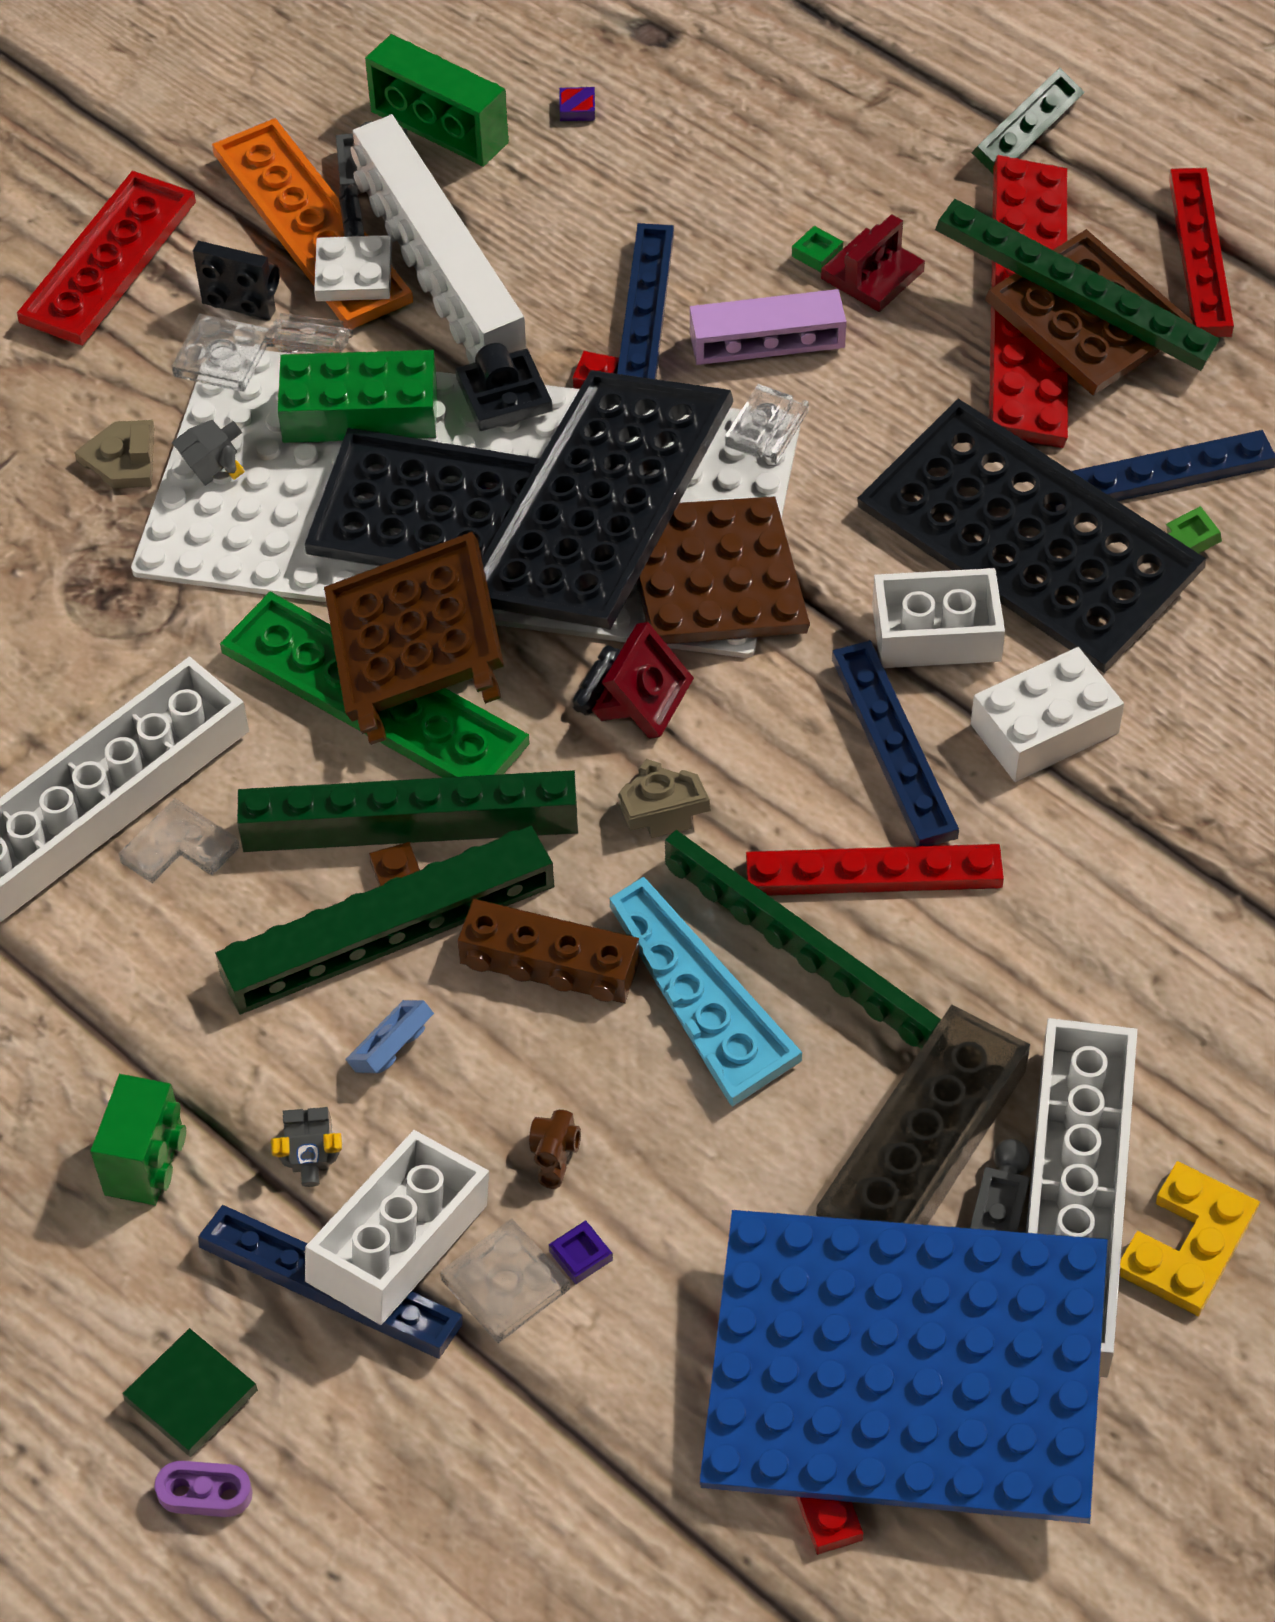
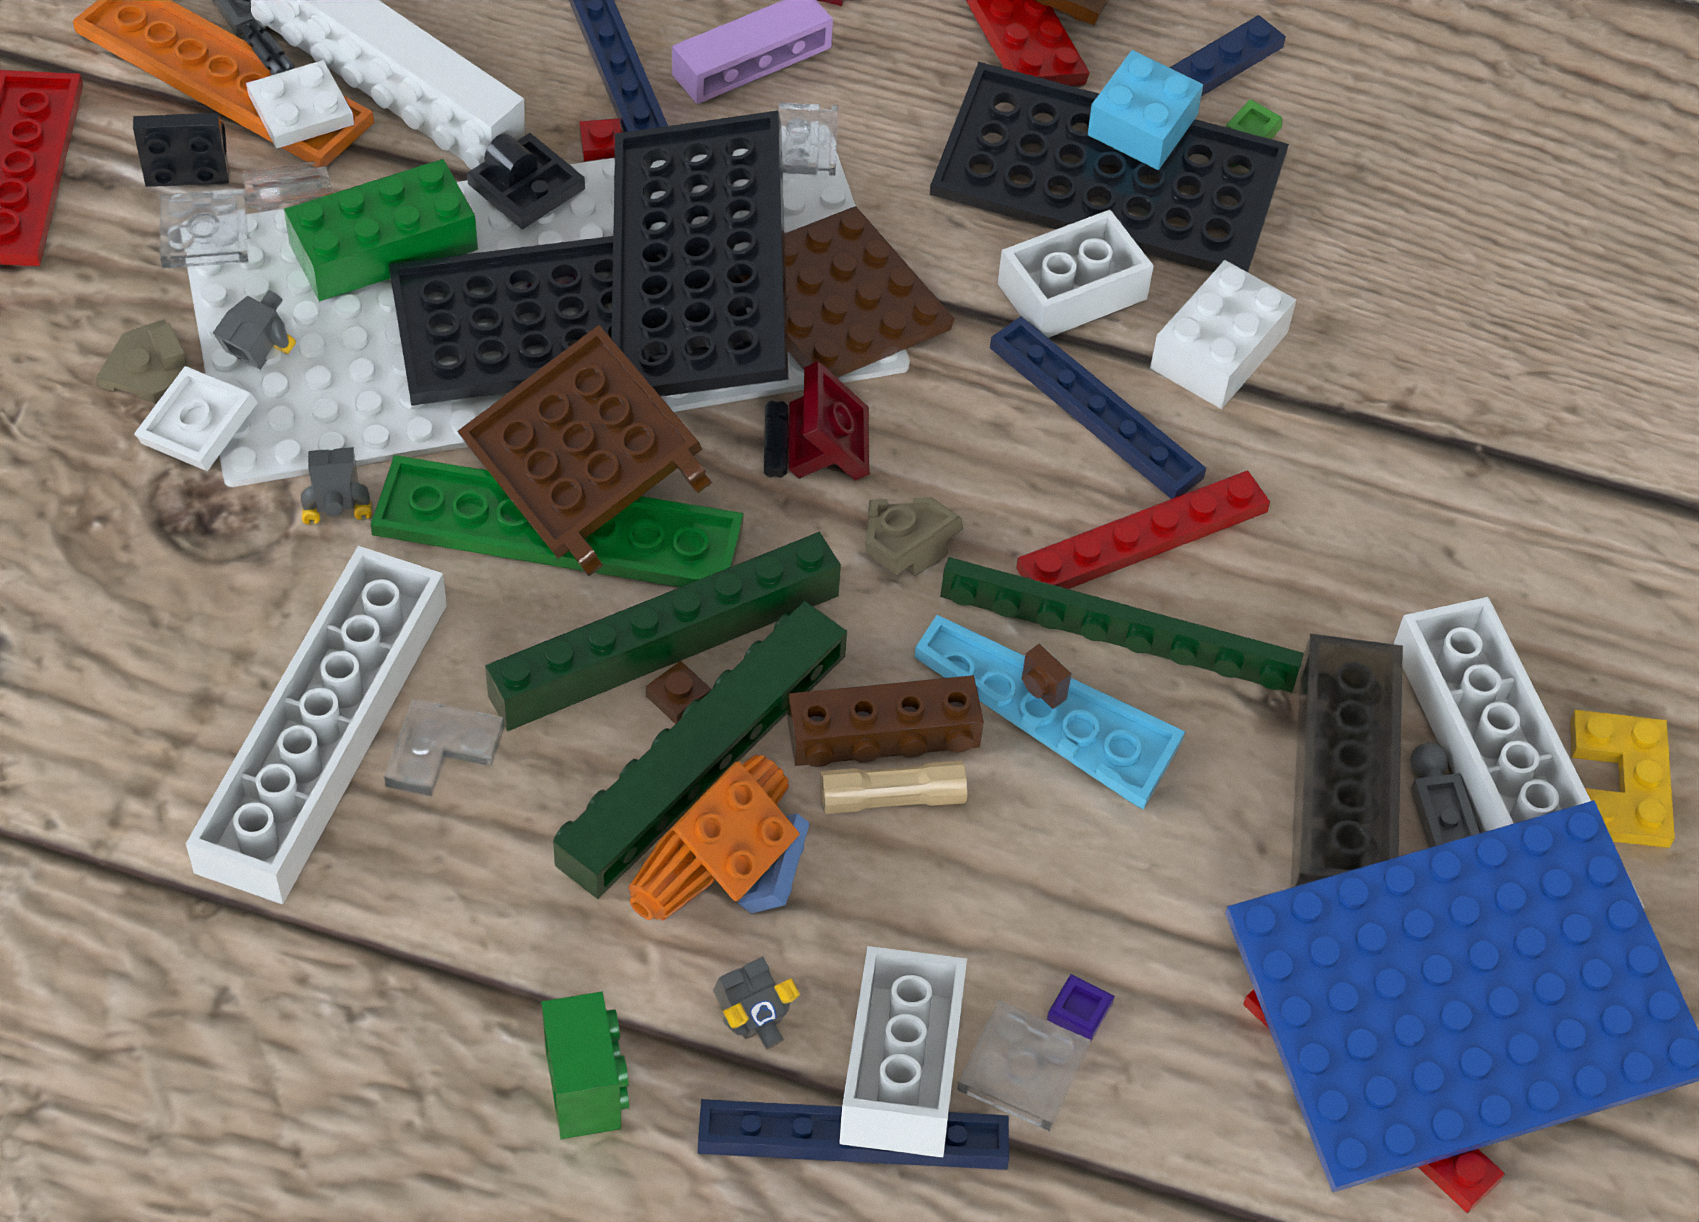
camera: 30 degrees left, 0 degrees up
reddish brown plate [529,1110,581,1189] -> none
none -> white plate [134,366,258,471]
none -> dark grey piece [301,447,372,525]
none -> orange plate [628,754,800,921]
none -> tan axle [820,760,967,814]
none -> reddish brown plate [1021,644,1072,709]
none -> medium azure brick [1088,50,1203,170]

